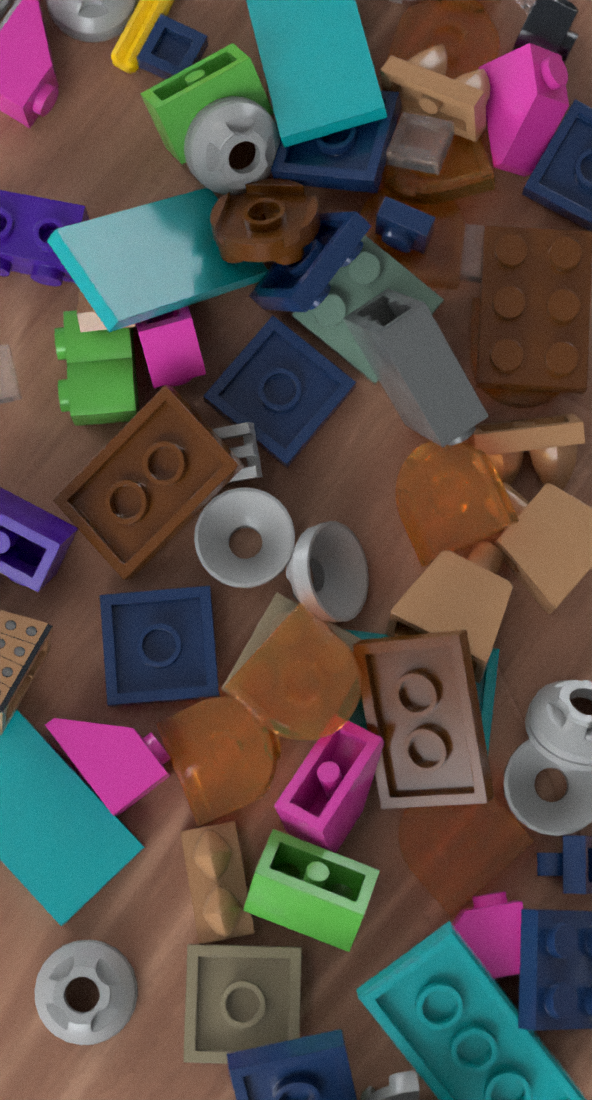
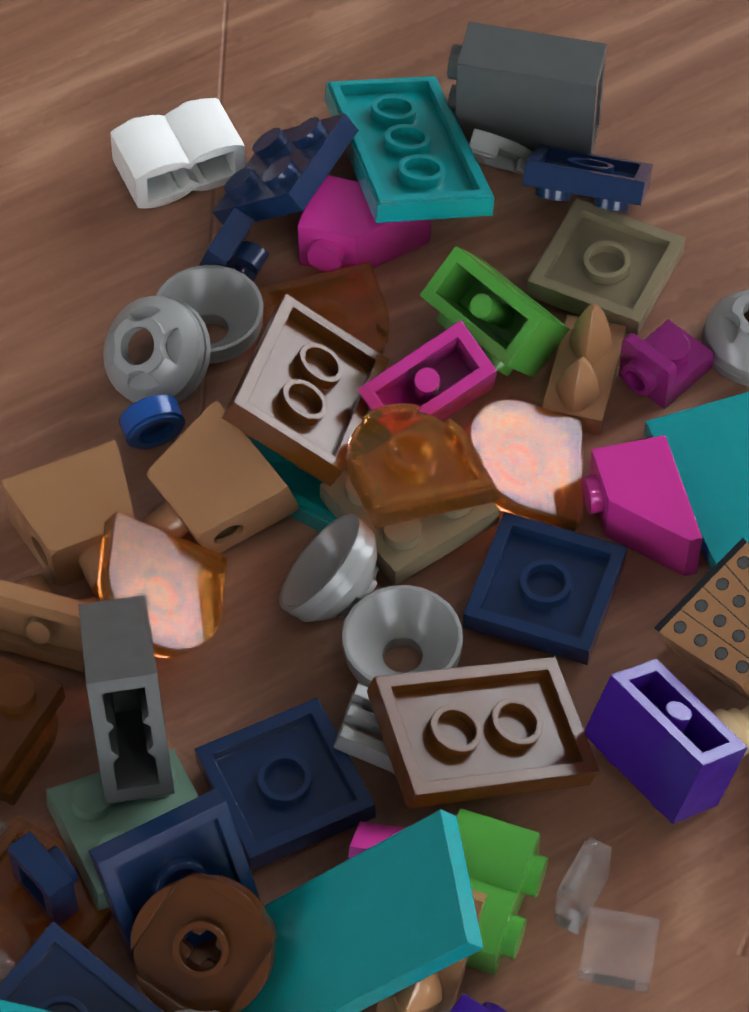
camera: 155 degrees left, 25 degrees down
none -> blue tile [119,395,185,449]
none -> clear tile [554,837,612,935]
none -> magenta bracket [618,319,715,409]

